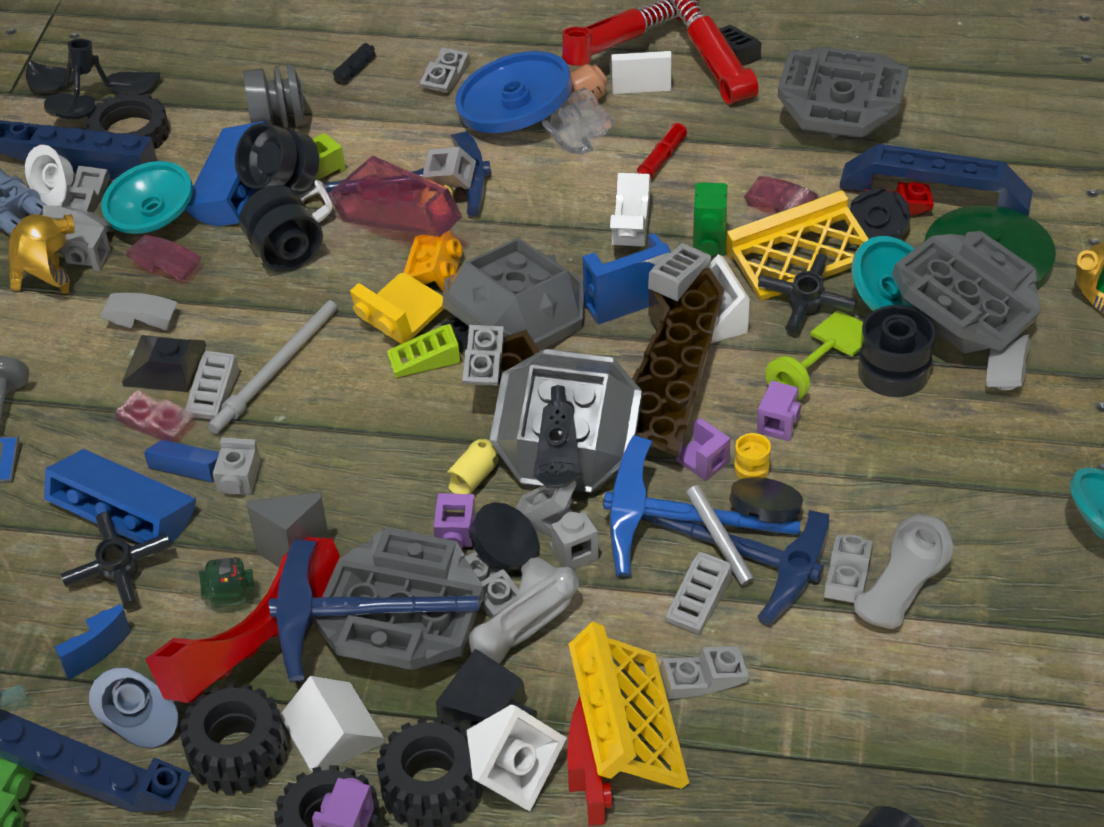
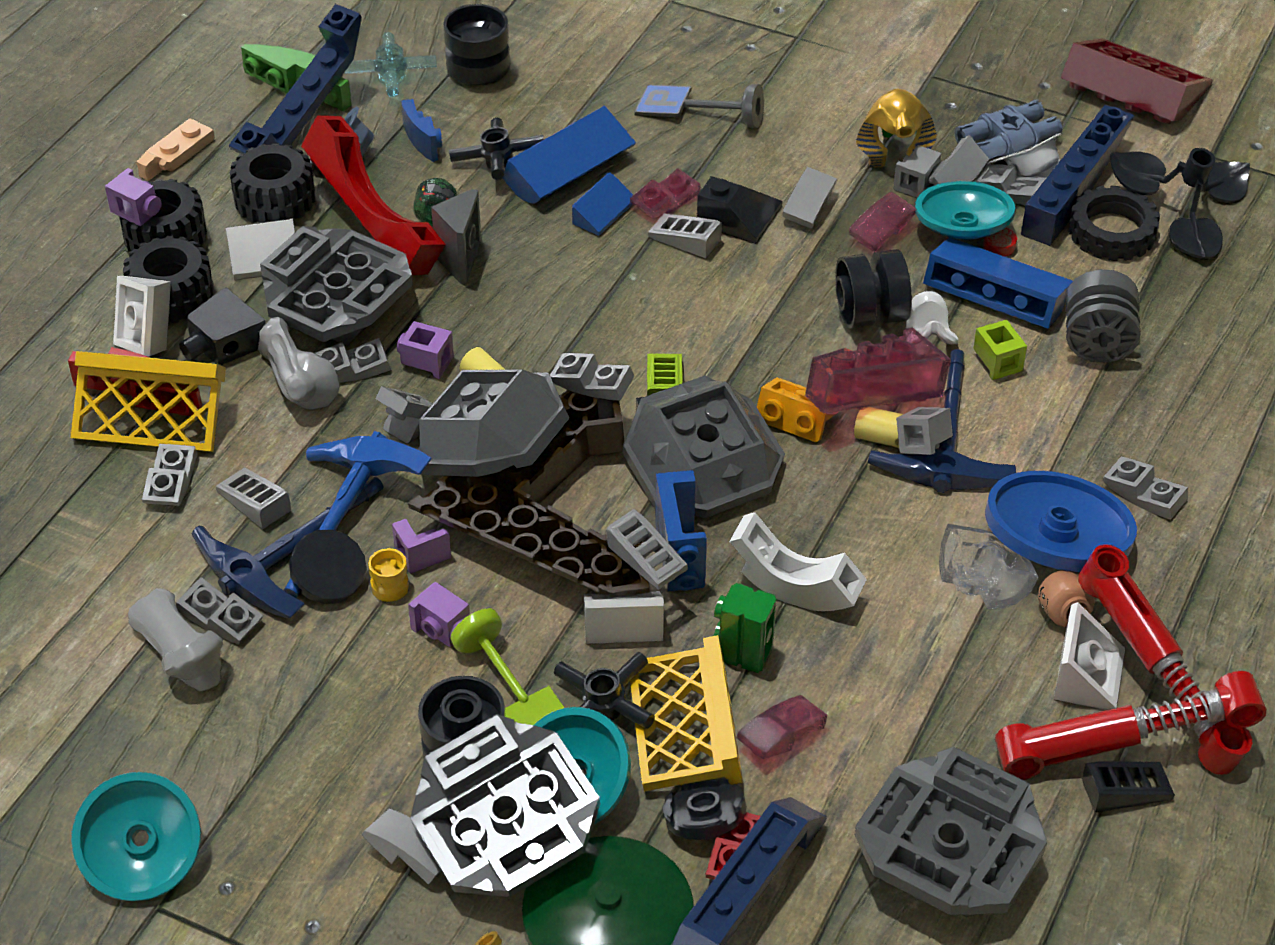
camera: 105 degrees right, 0 degrees up
light grey bar [207,300,338,434] -> none
light grey brick [213,437,261,495] -> none
black wheel [235,123,319,195] -> none
dark blue piece [269,539,479,683] -> none
black axle [333,43,376,85] -> none
yellow bracket [350,273,444,344] -> none
black tile [468,502,539,572] -> none
black piece [533,385,582,488] -> none
light grey brick [549,511,599,570] -> none
red piece [637,123,687,180] -> none
light grey bar [686,485,754,586] -> none

